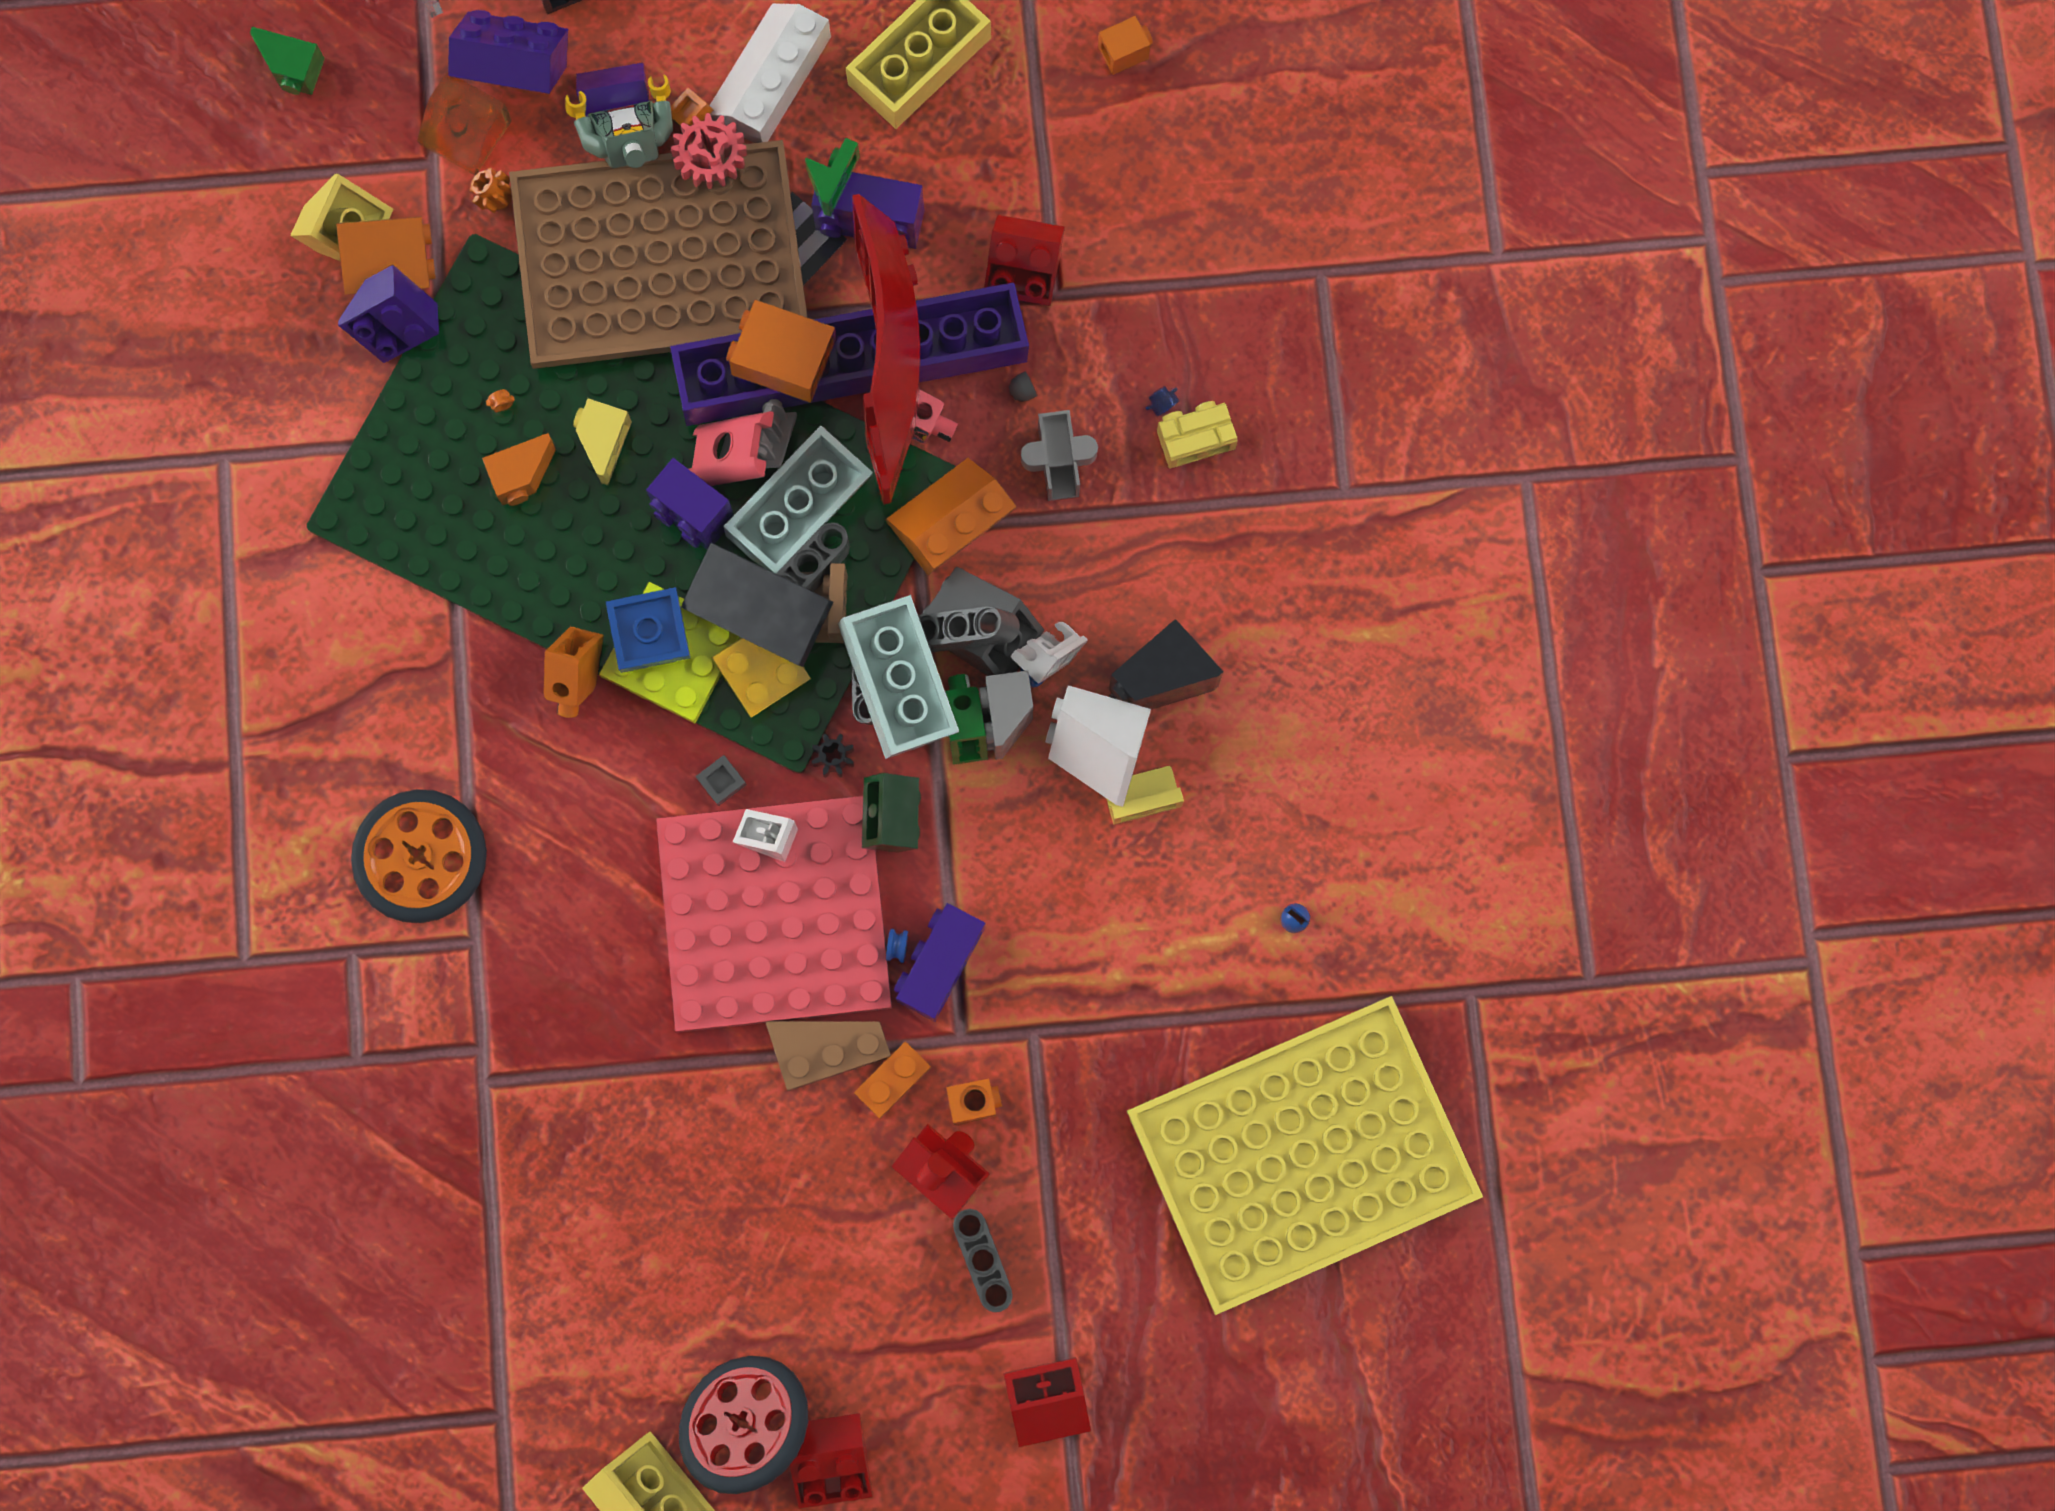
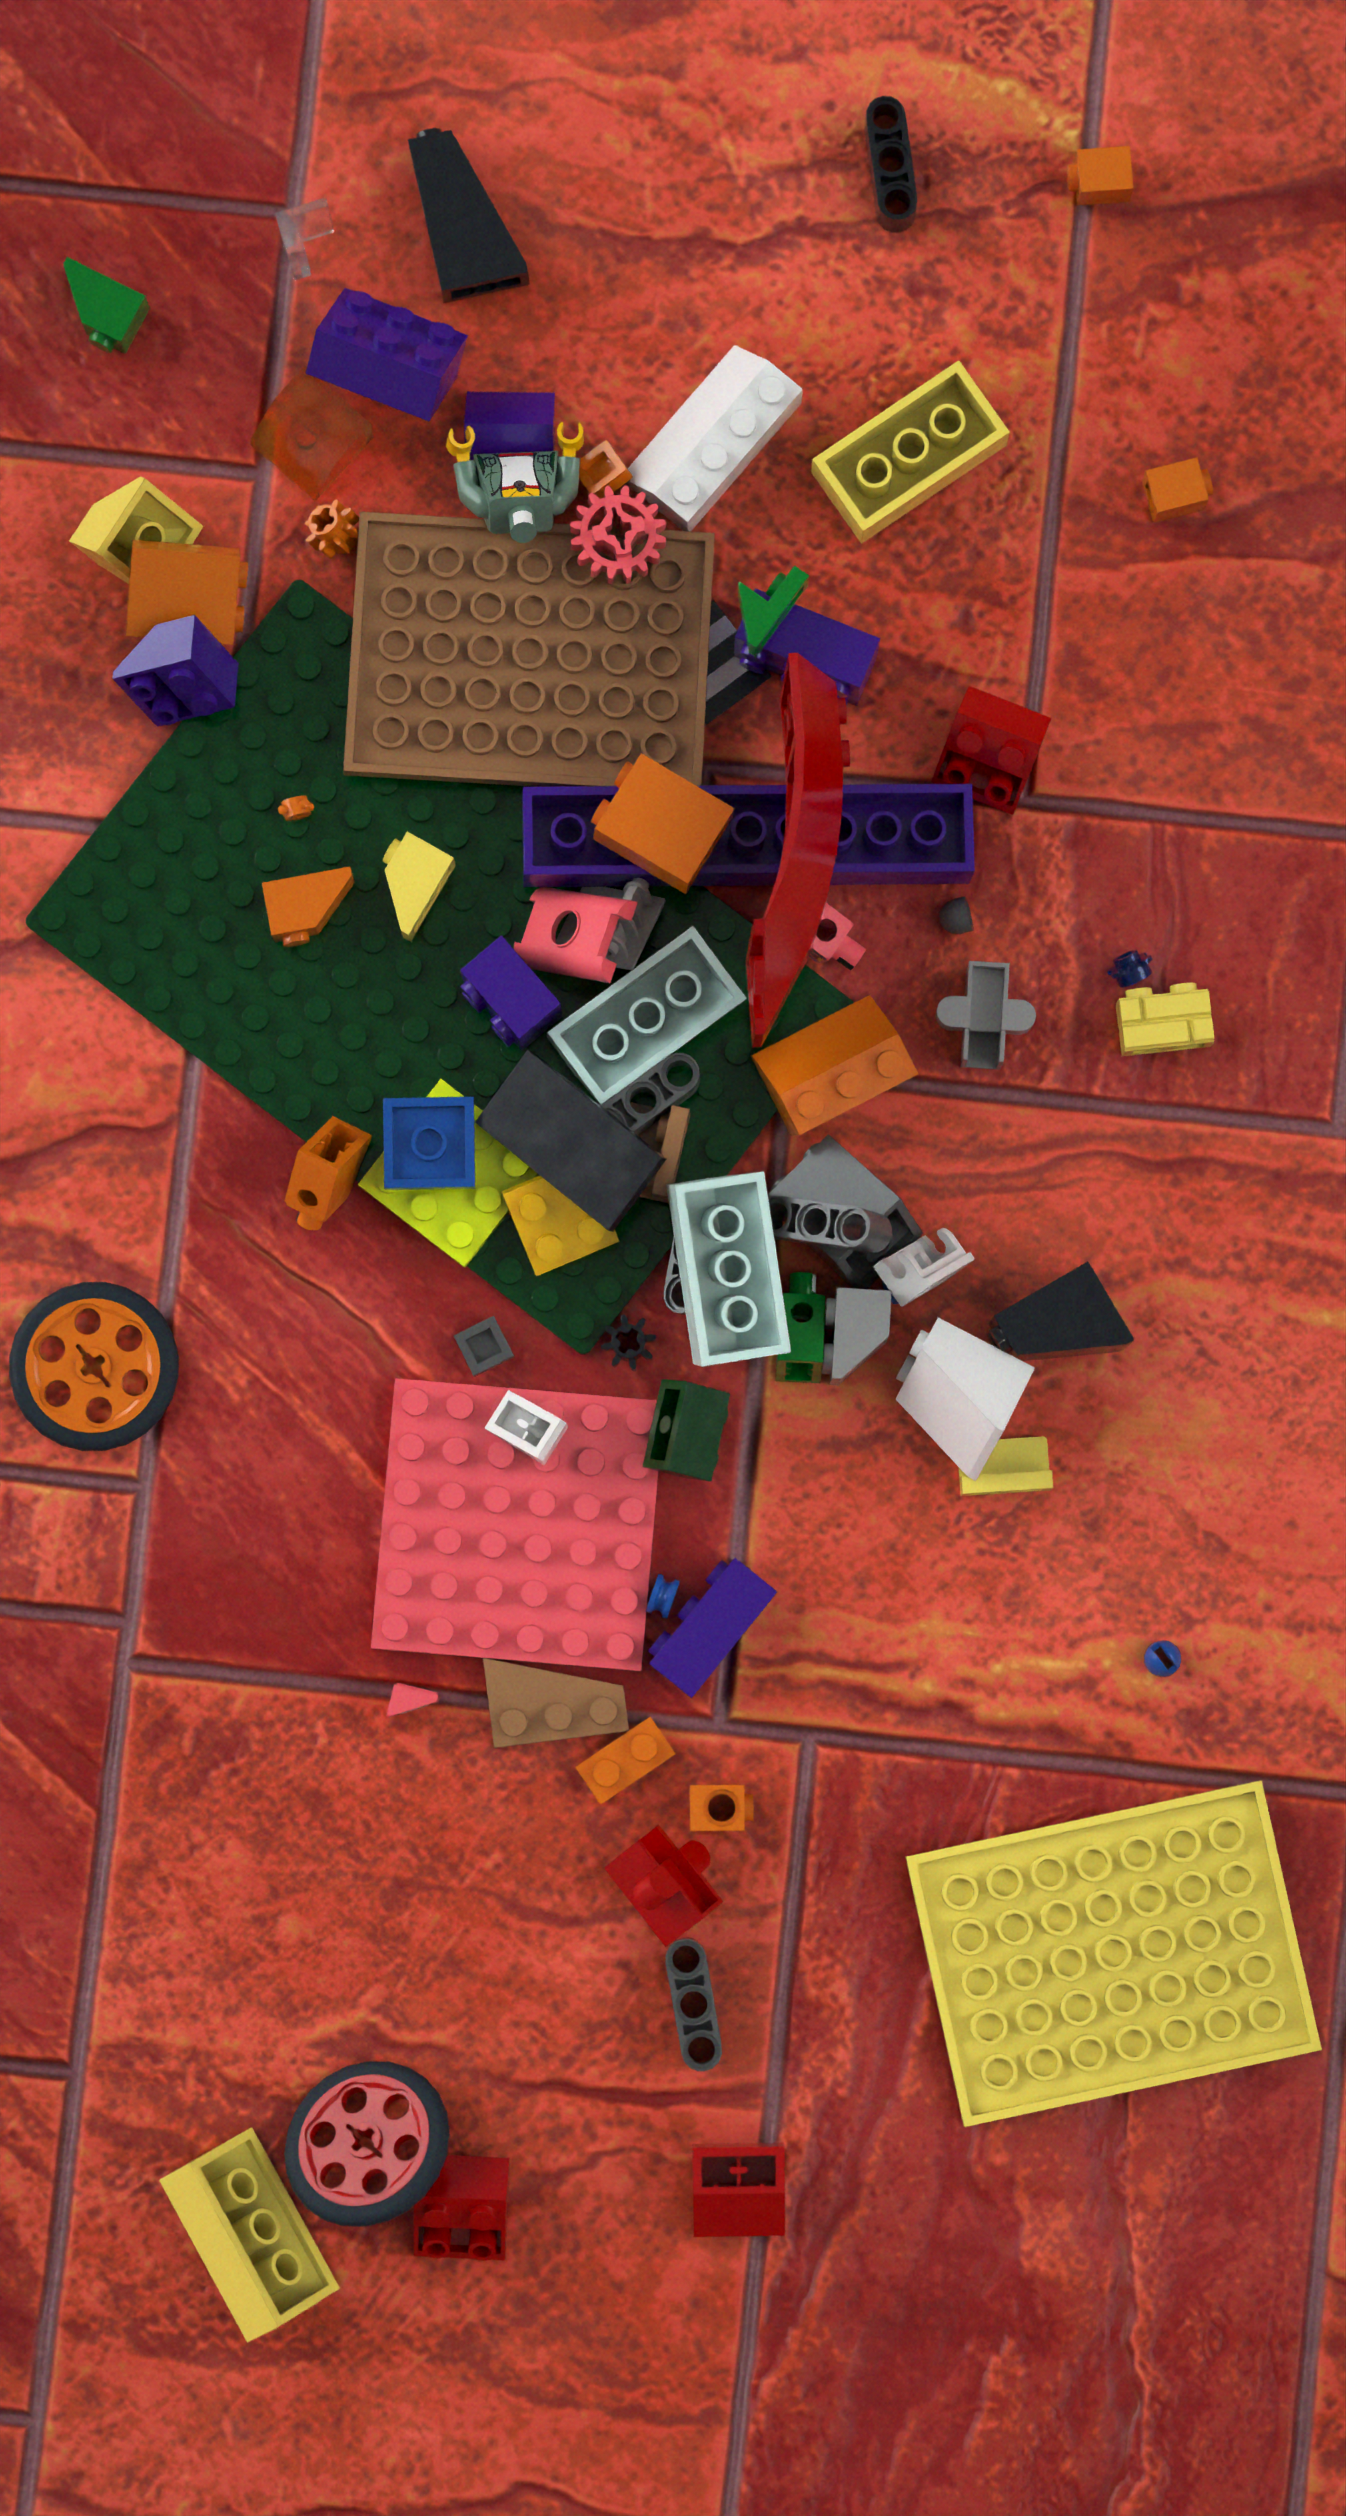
camera: 15 degrees right, 5 degrees up
none -> coral slope [386,1683,440,1718]

